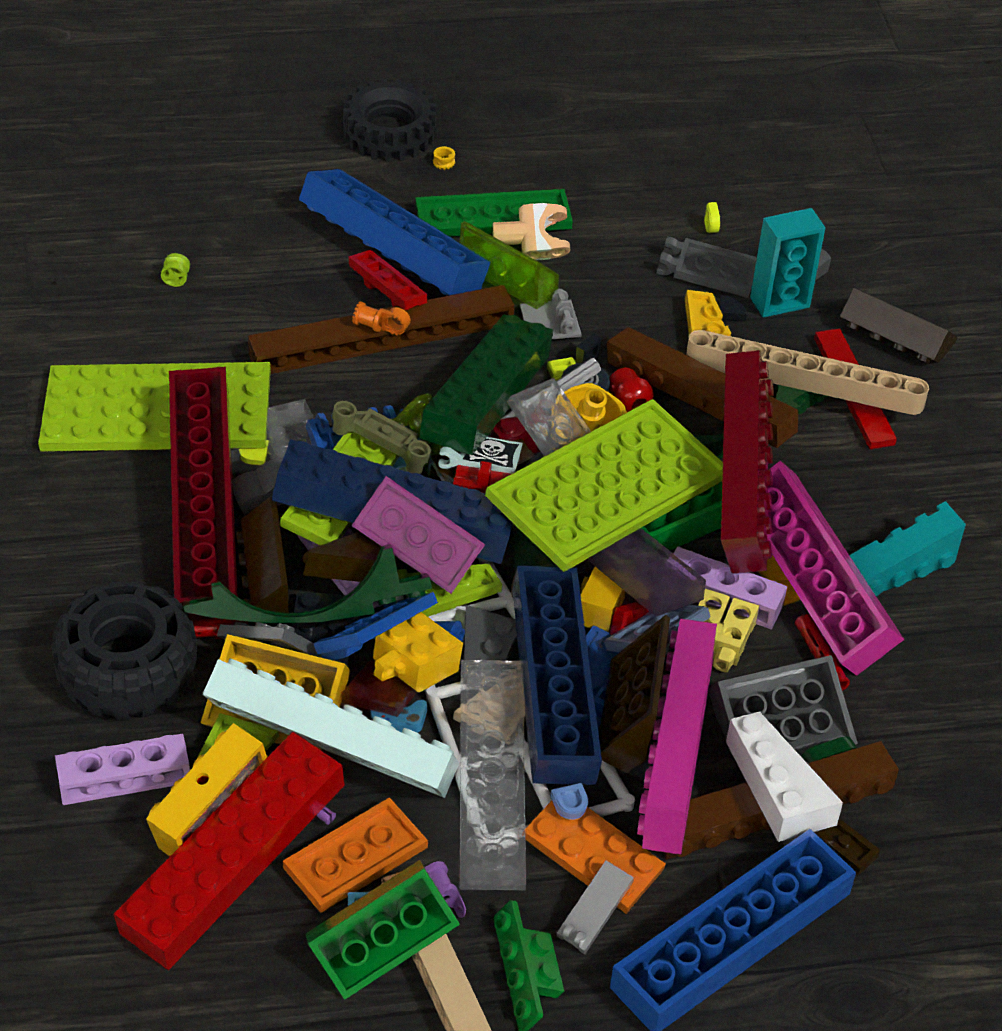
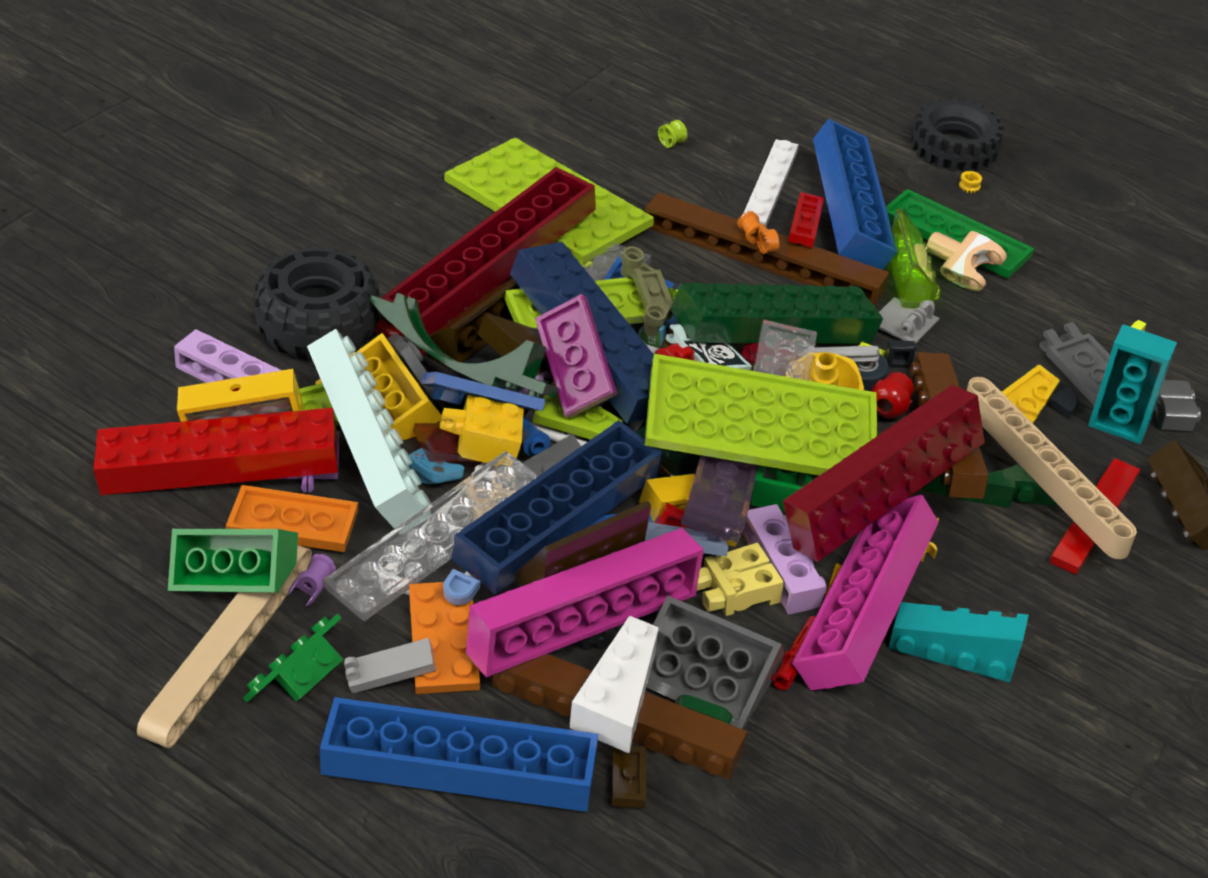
camera: 45 degrees right, 5 degrees down
none -> white plate [742,139,798,226]

